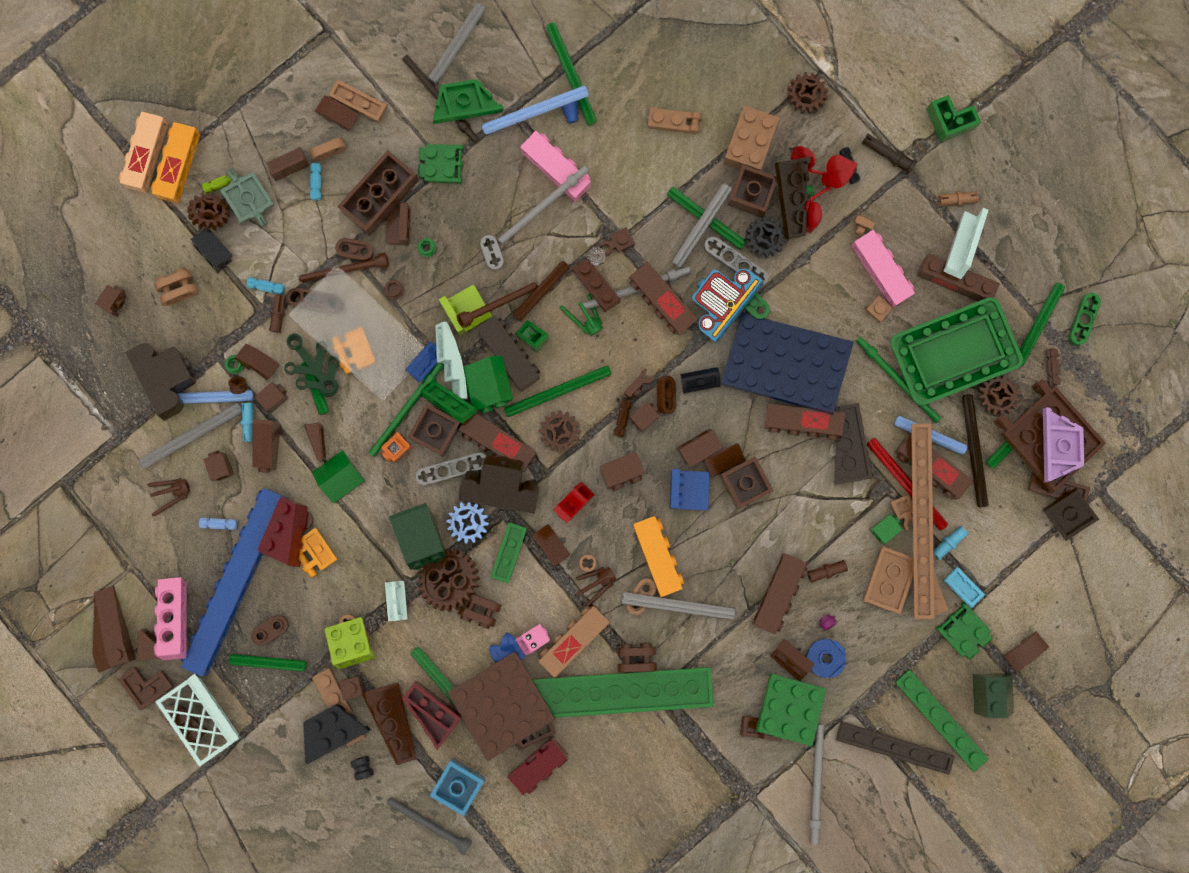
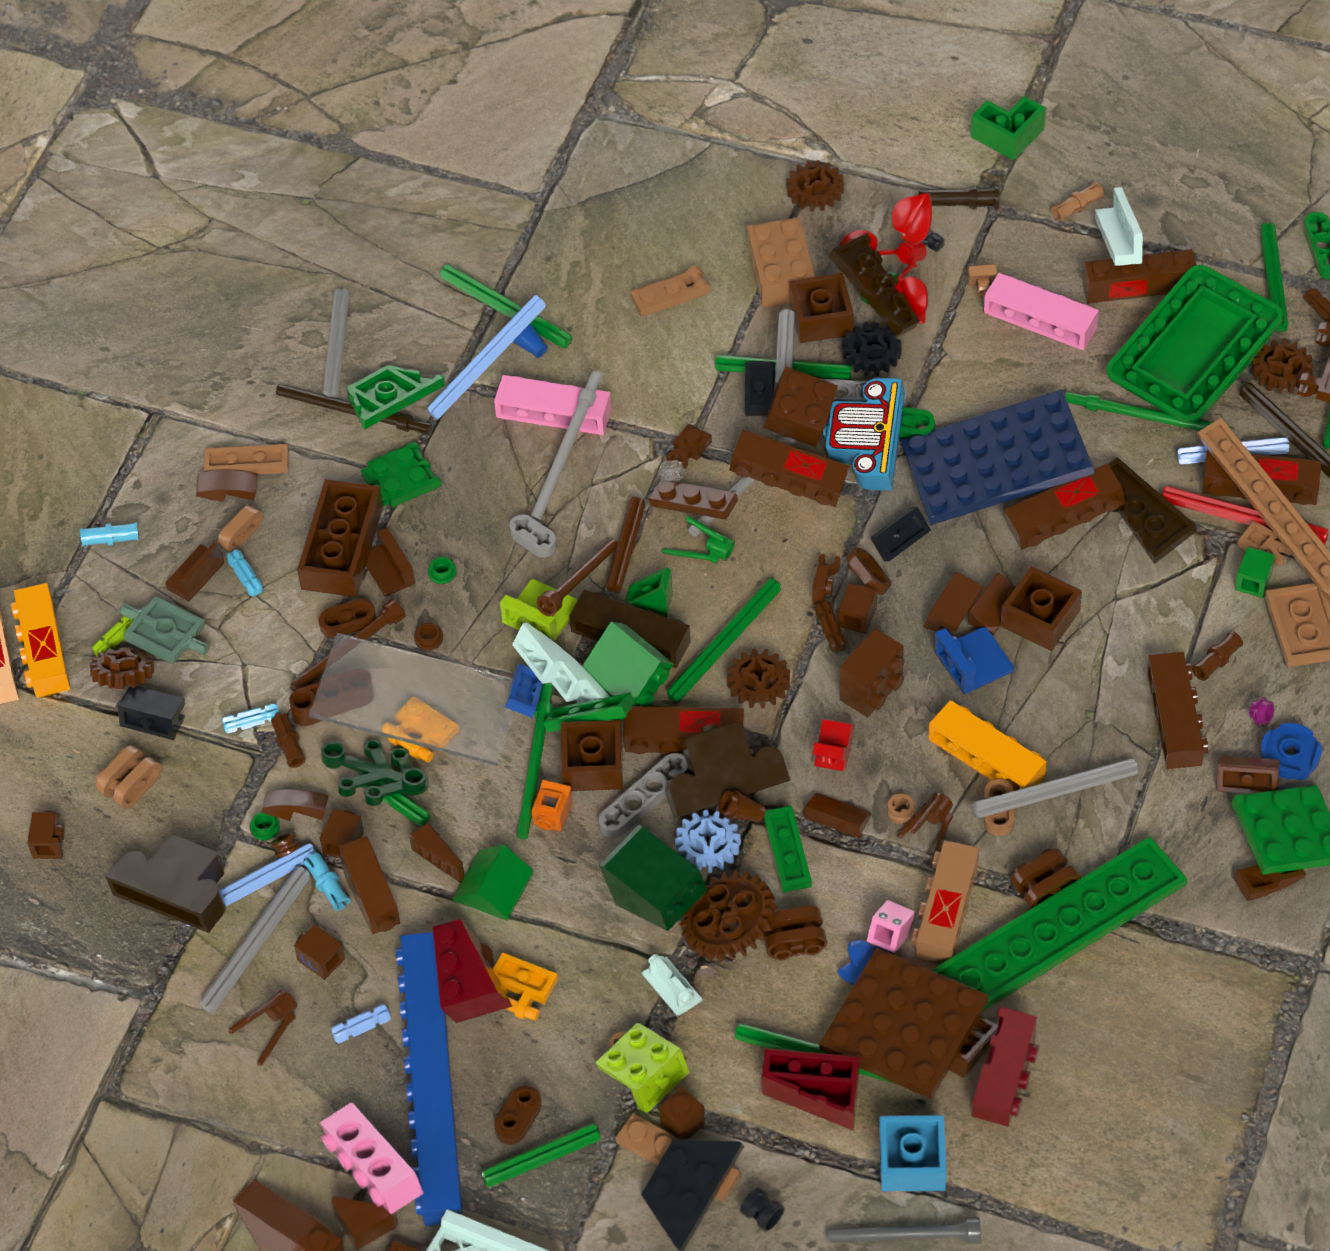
camera: 25 degrees left, 30 degrees down
reddish brown wing [361,682,417,765] -> none
medium nougat plate [865,295,893,323] -> none
none -> medium azure pin [80,522,139,547]
none -> reddish brown cone [719,790,766,822]
none -> black plate [745,361,774,416]
none -> reddish brown brick [763,366,838,447]

